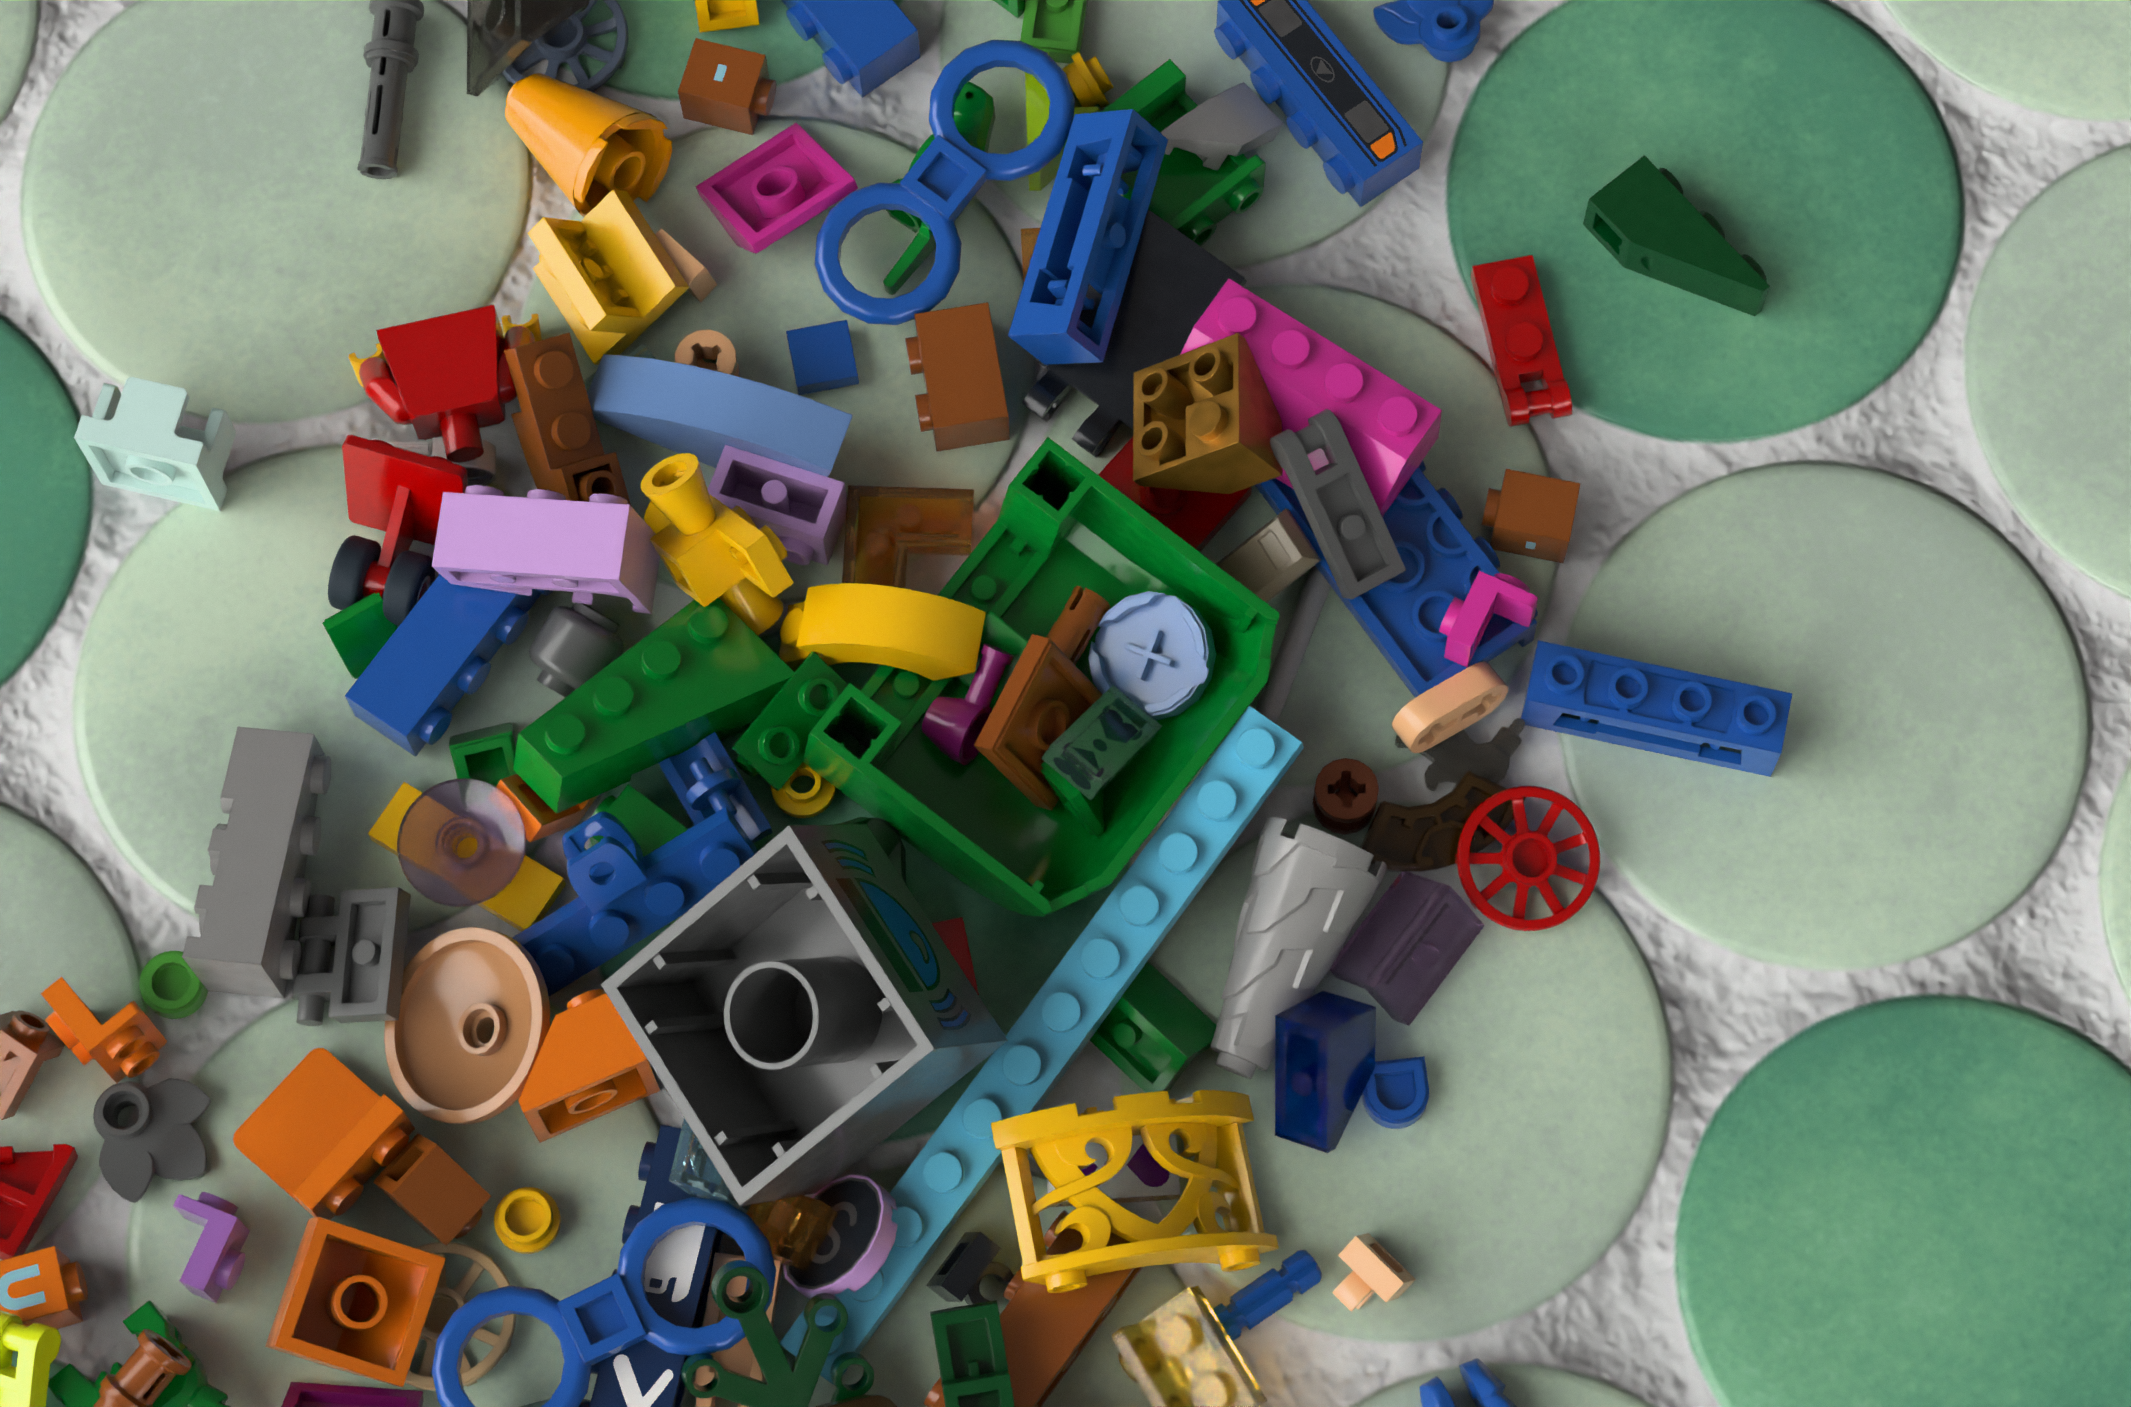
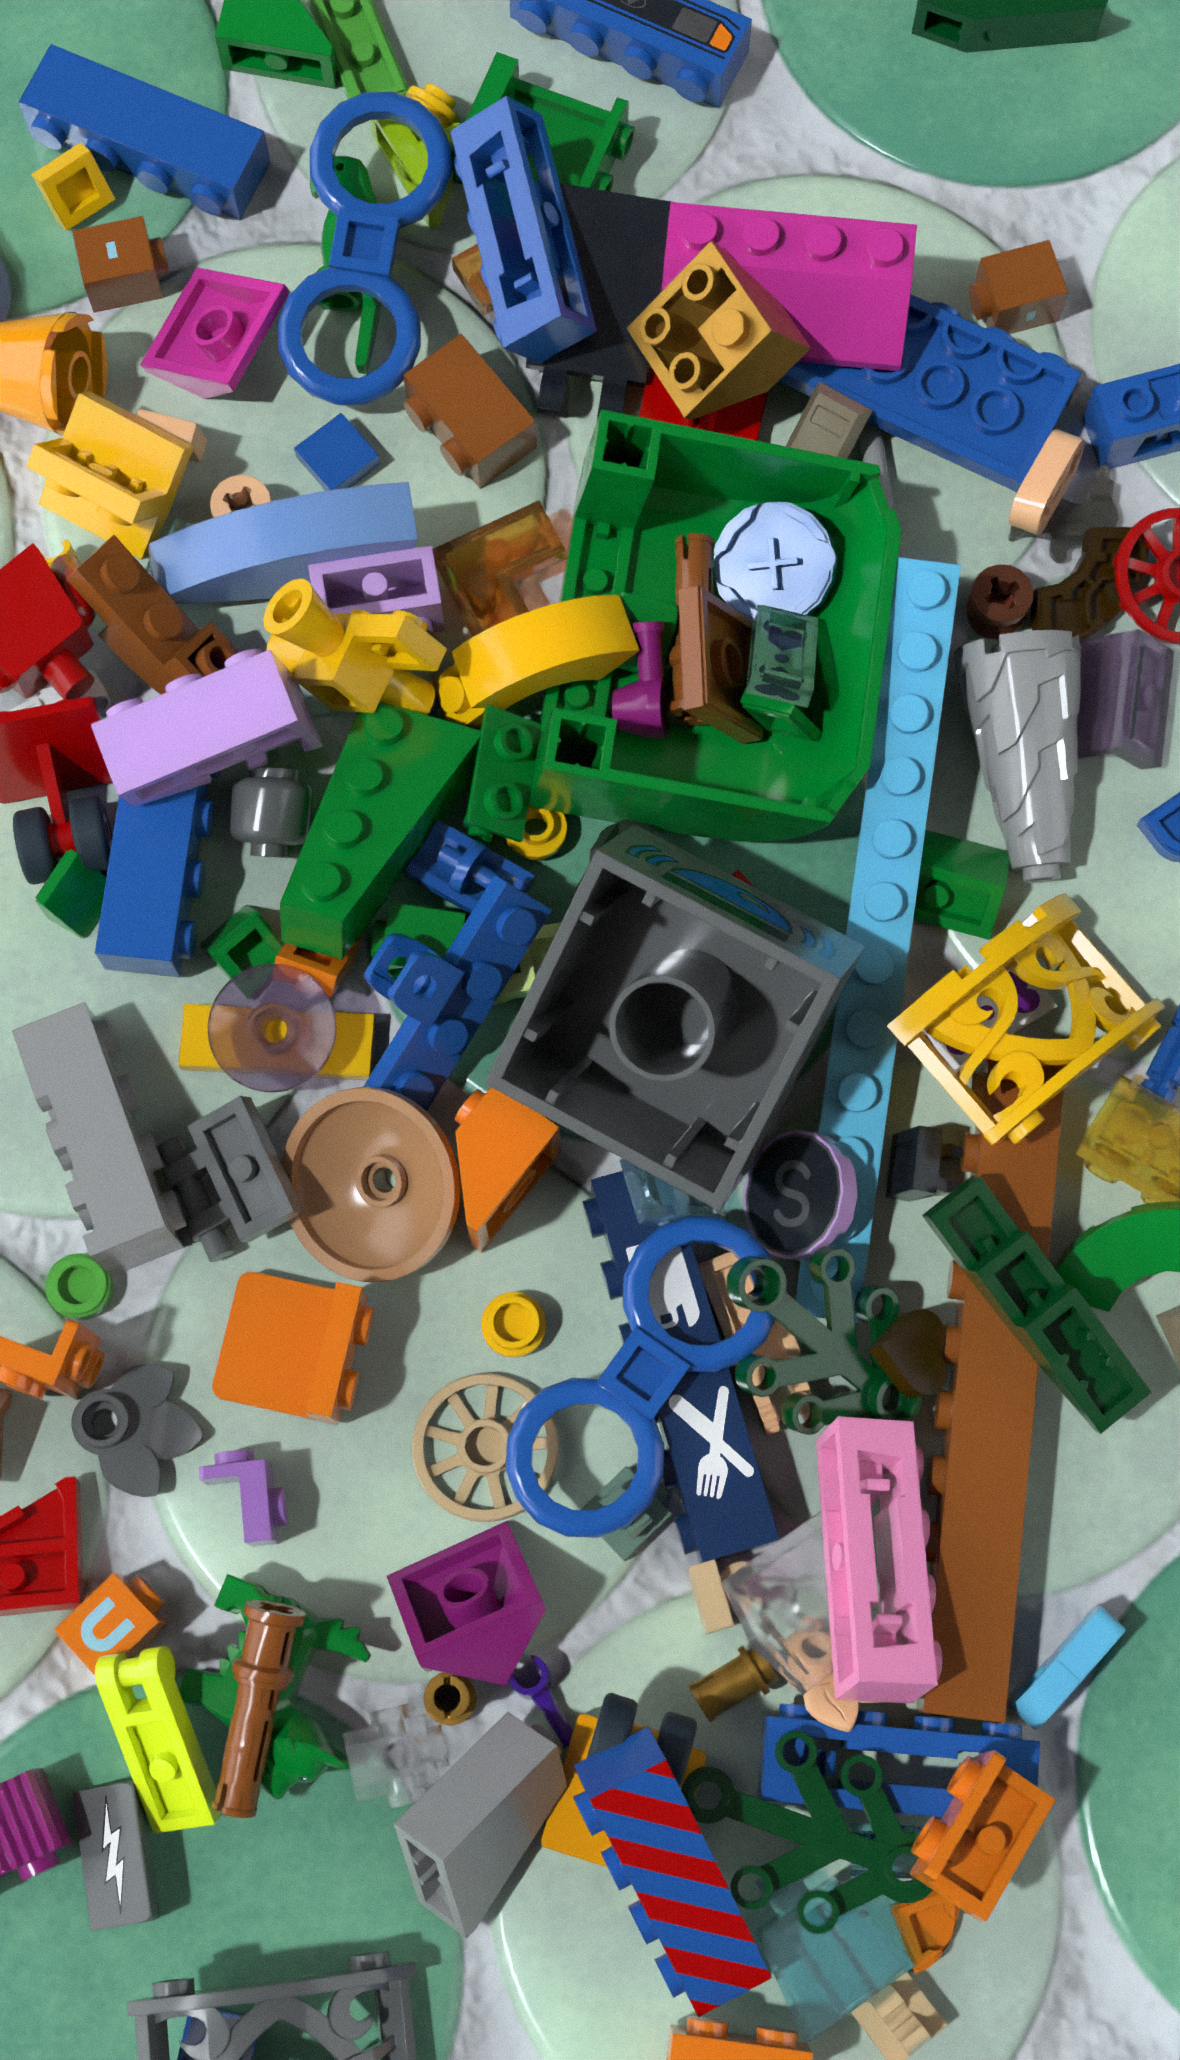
camera: 30 degrees left, 5 degrees up
orange slope [265,1217,446,1387] -> none
dark orange brick [373,1133,492,1246] -> none
clear orange tile [746,1195,838,1272] -> none
light grey slope [1160,82,1284,171] -> none
dark grey plate [1270,409,1406,599] -> none
clear blue slope [1275,991,1376,1153] -> none
dark pink bracket [1439,571,1538,668] -> none
red plate [1471,255,1572,427] -> none

